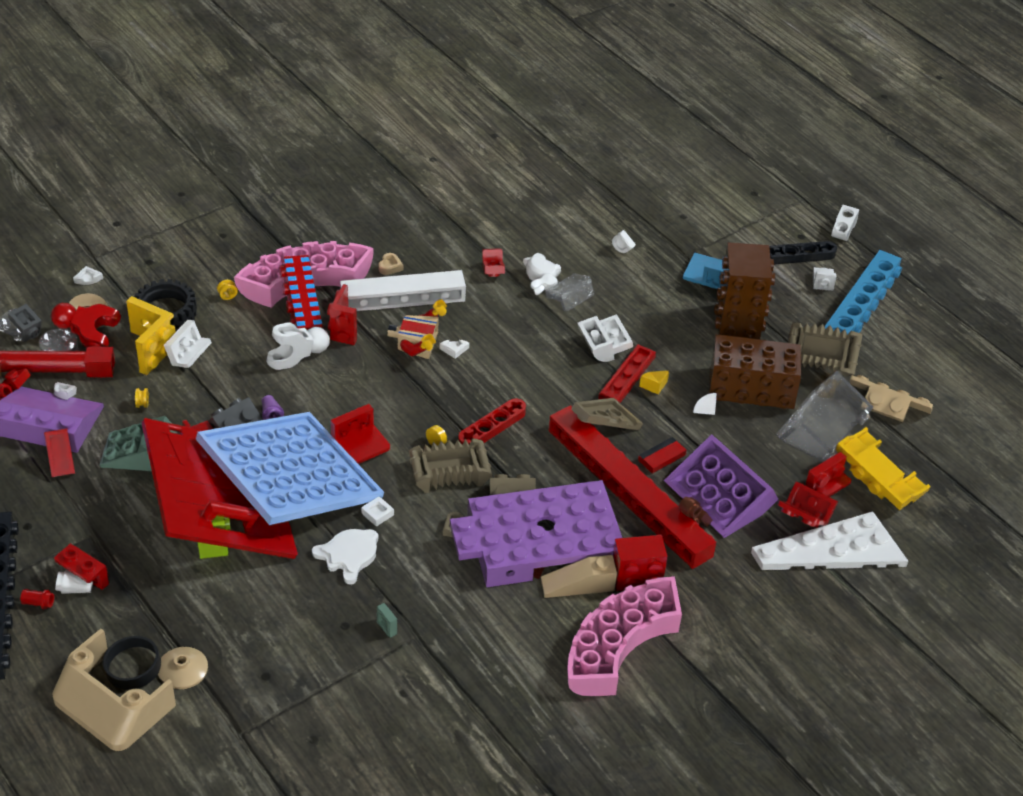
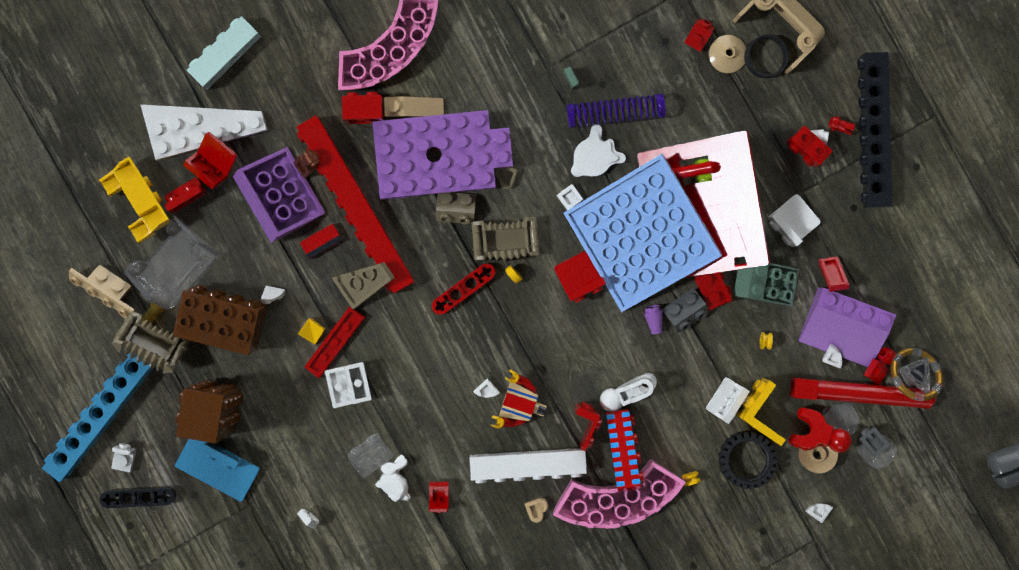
camera: 175 degrees left, 45 degrees up
white leg [831,205,859,241] -> none
none -> light aqua brick [187,16,262,90]
none -> dark purple piece [567,93,666,128]
none -> red bracket [684,19,714,52]
none -> white bracket [767,195,820,247]

